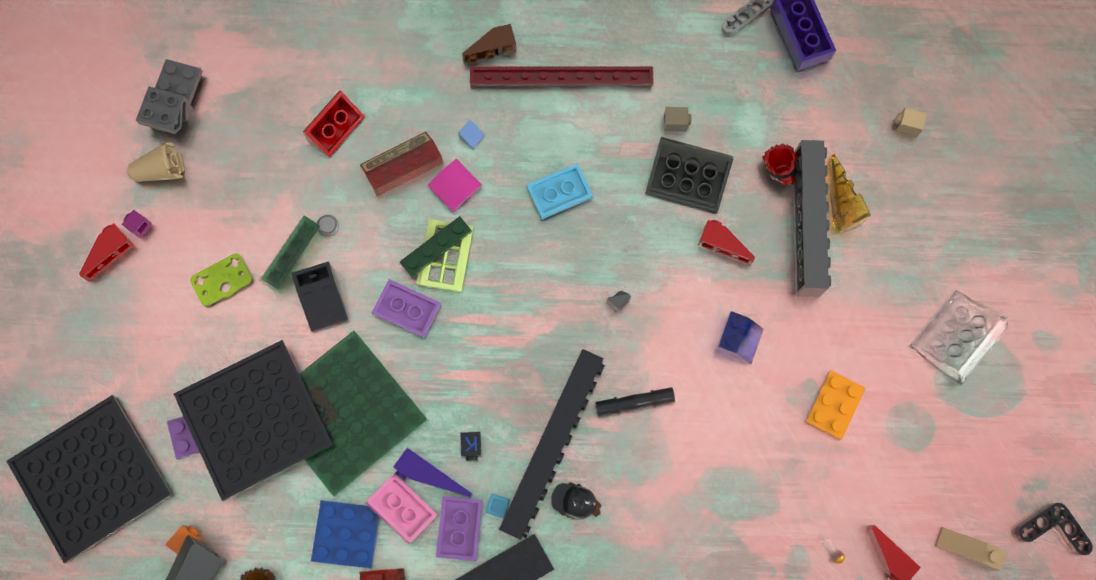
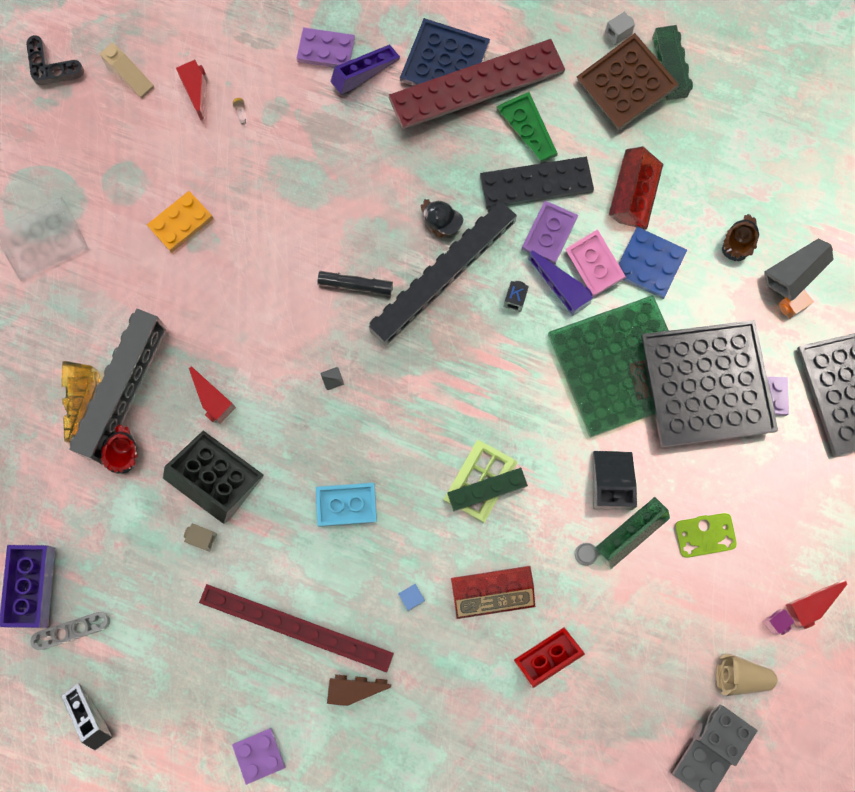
camera: 155 degrees left, 0 degrees up
medium lavender plate [372,279,441,338] -> none
dark pink slope [428,159,482,212] -> none
medium azure tile [485,493,510,519] -> none
clear blue slope [715,311,764,364] -> none

